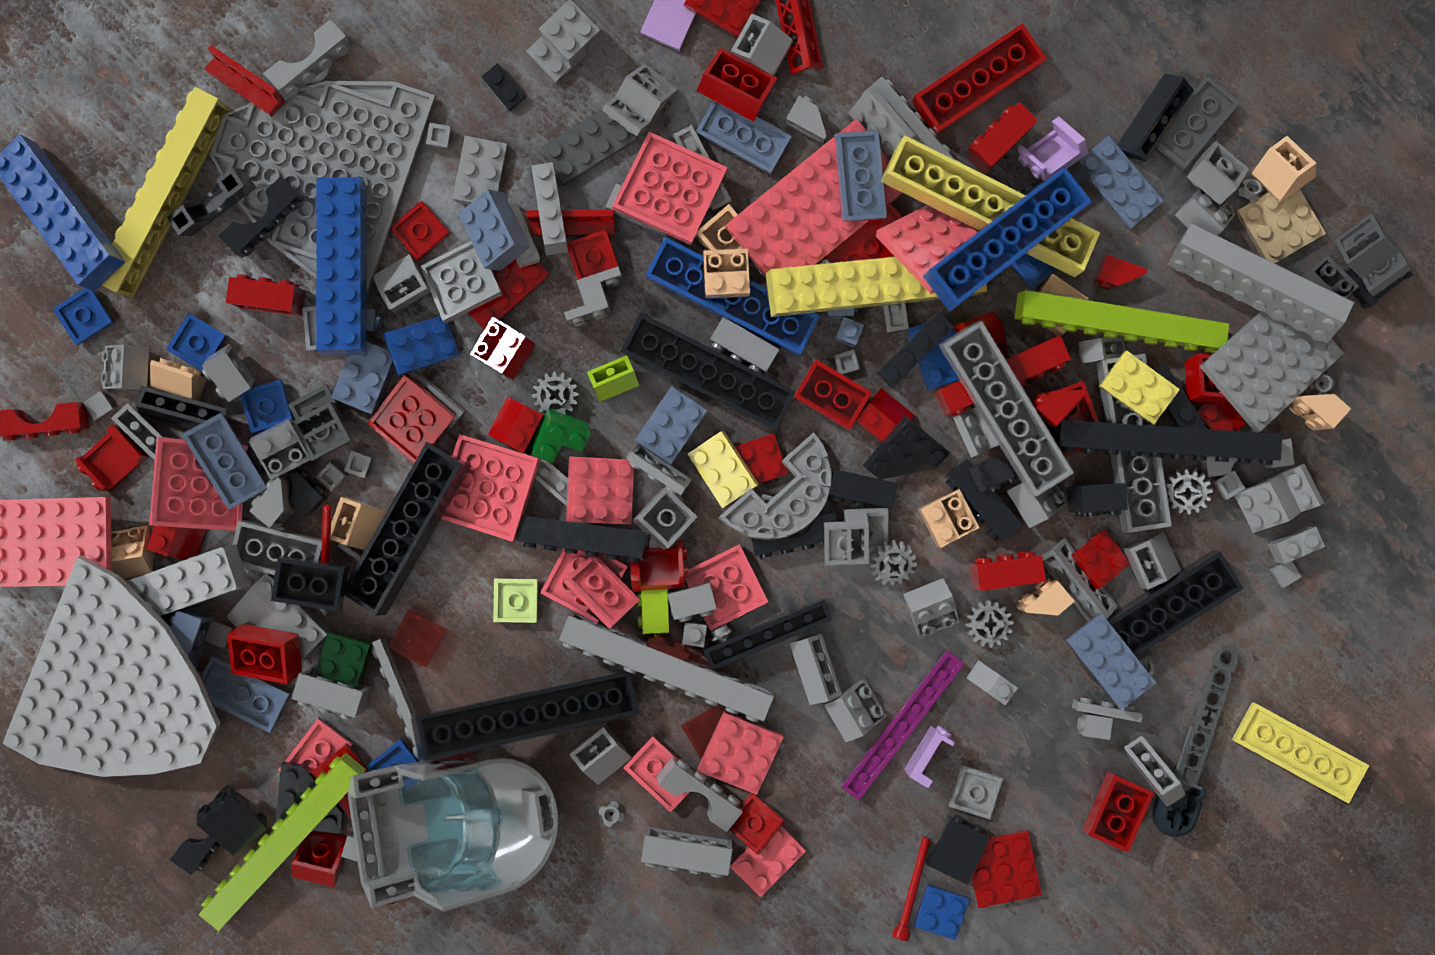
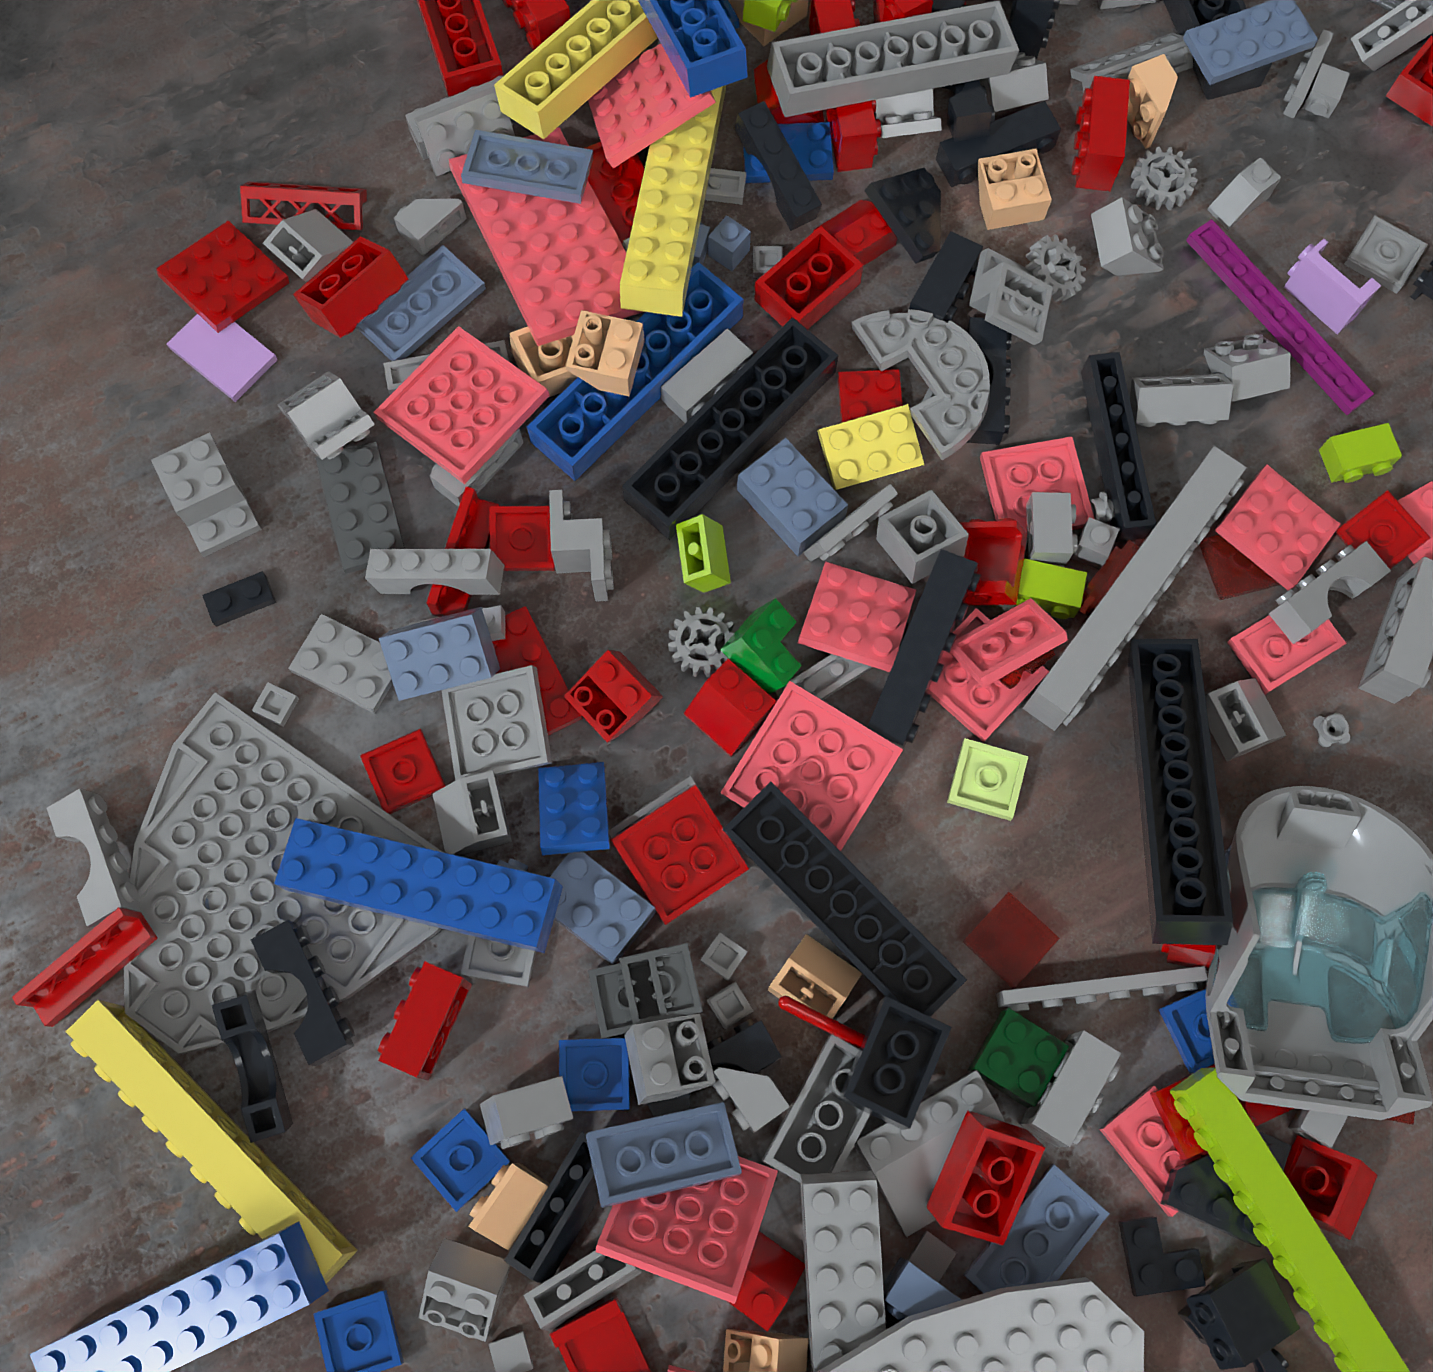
camera: 80 degrees left, 15 degrees down
red plate [1071,529,1130,590] -> none
none -> black plate [1118,1216,1206,1297]
none -> lime brick [1319,423,1402,483]

